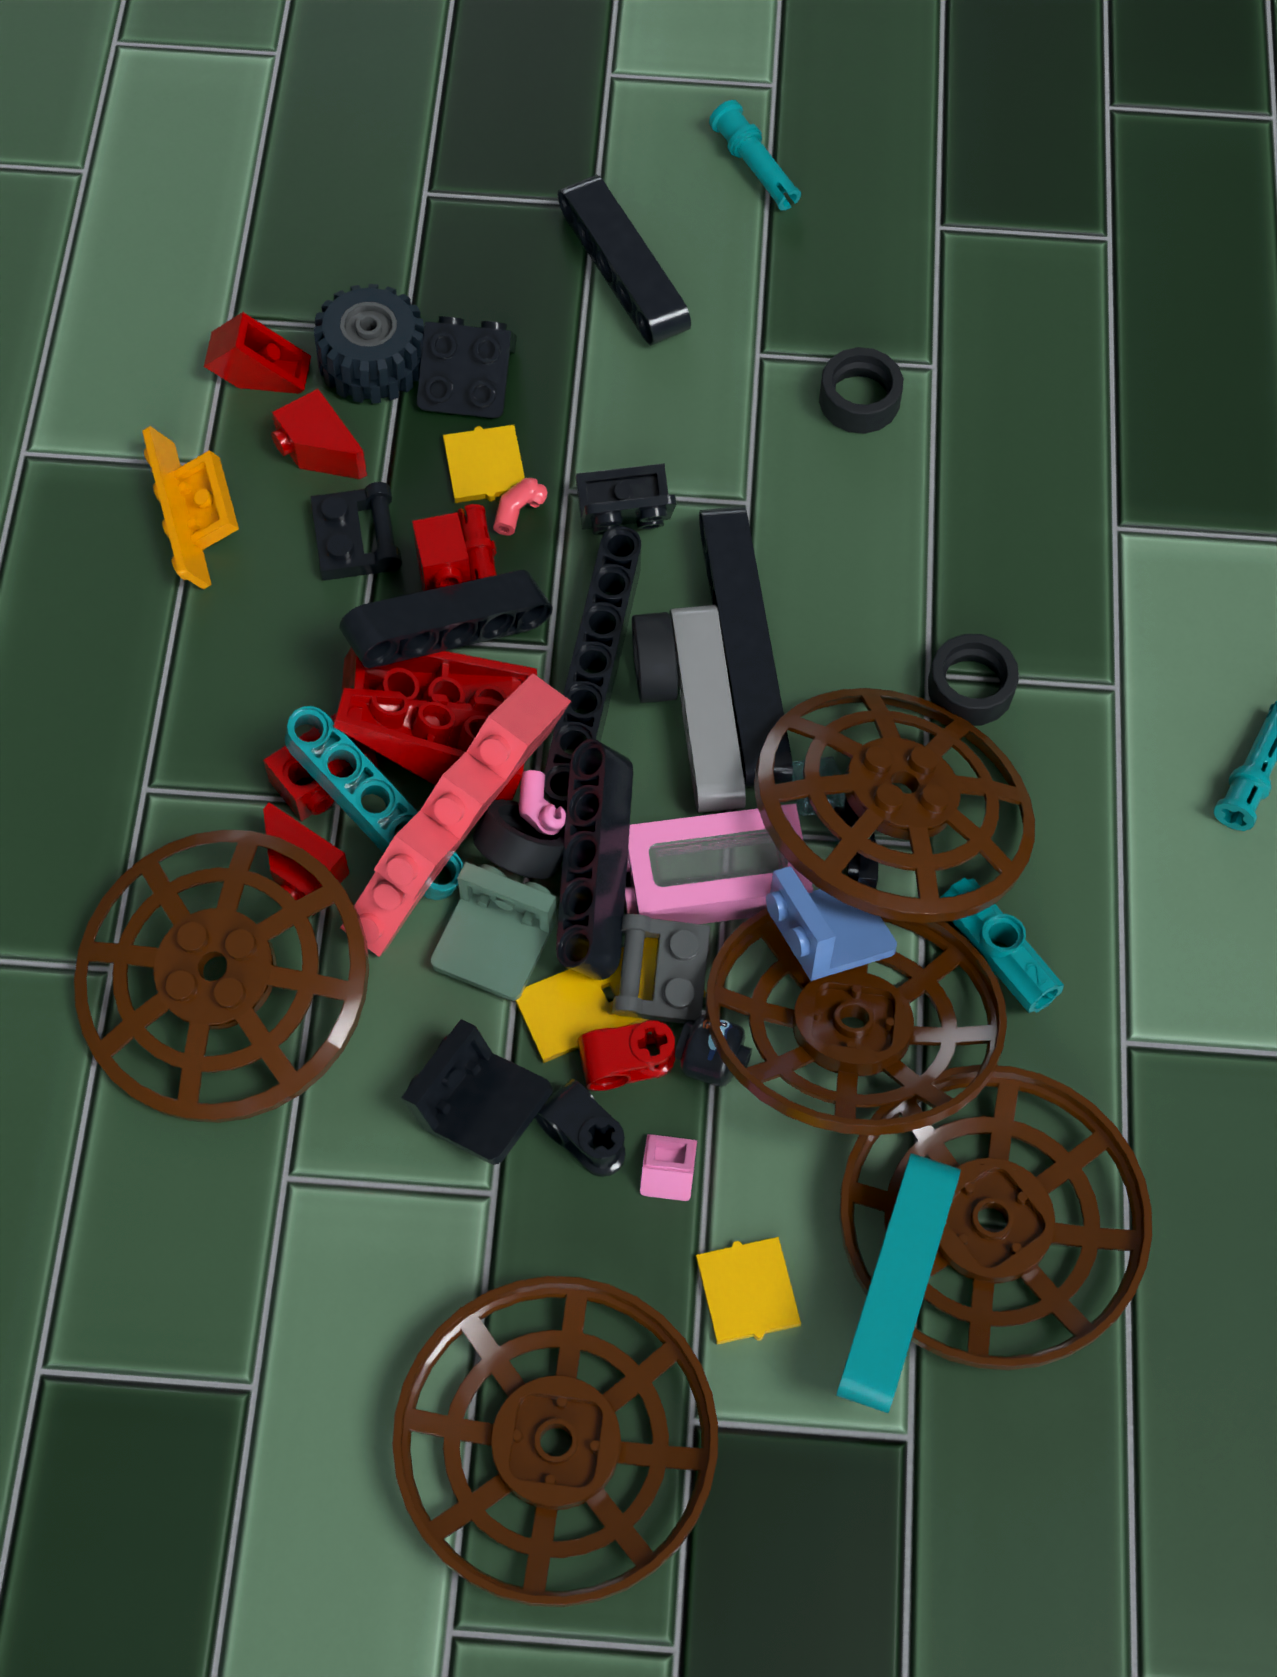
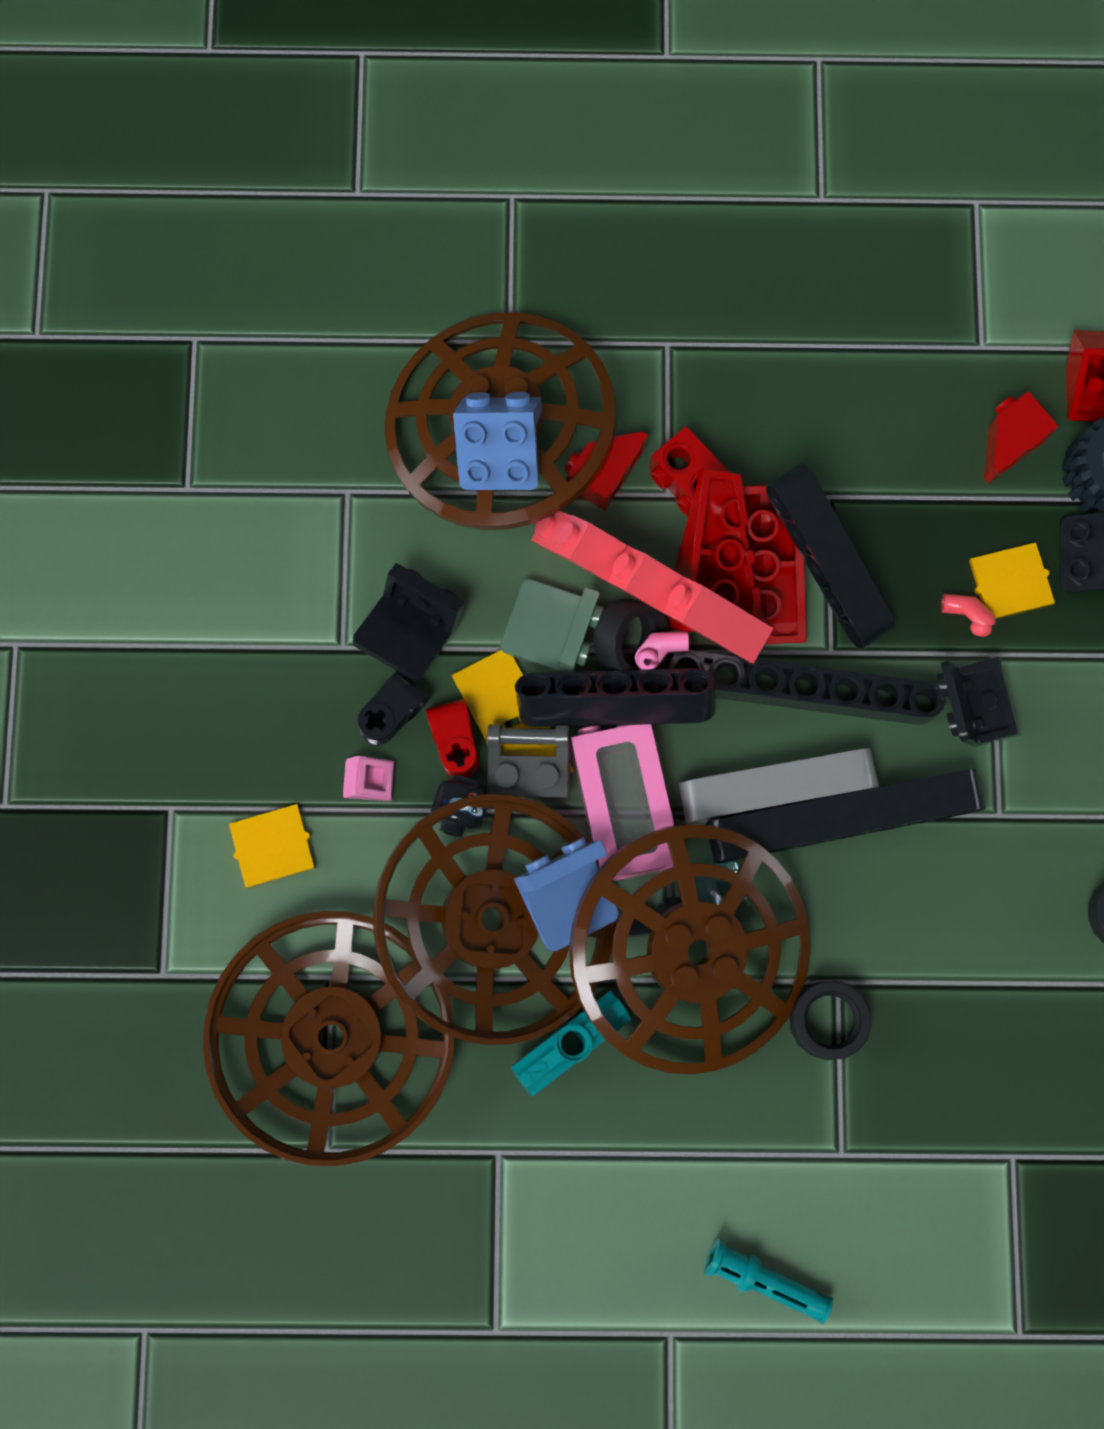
camera: 85 degrees right, 15 degrees up
light orange bracket [142,426,239,590] -> none
teal beam [284,706,463,900] -> none
black plate [310,482,402,581] -> none
reddish brown dish [392,1276,718,1607] -> none
red brick [412,512,471,591] -> none
red pin [457,504,497,581] -> none
black tyre [632,612,678,703] -> none
teal beam [836,1153,961,1413] -> none
none -> medium blue bracket [453,392,542,490]

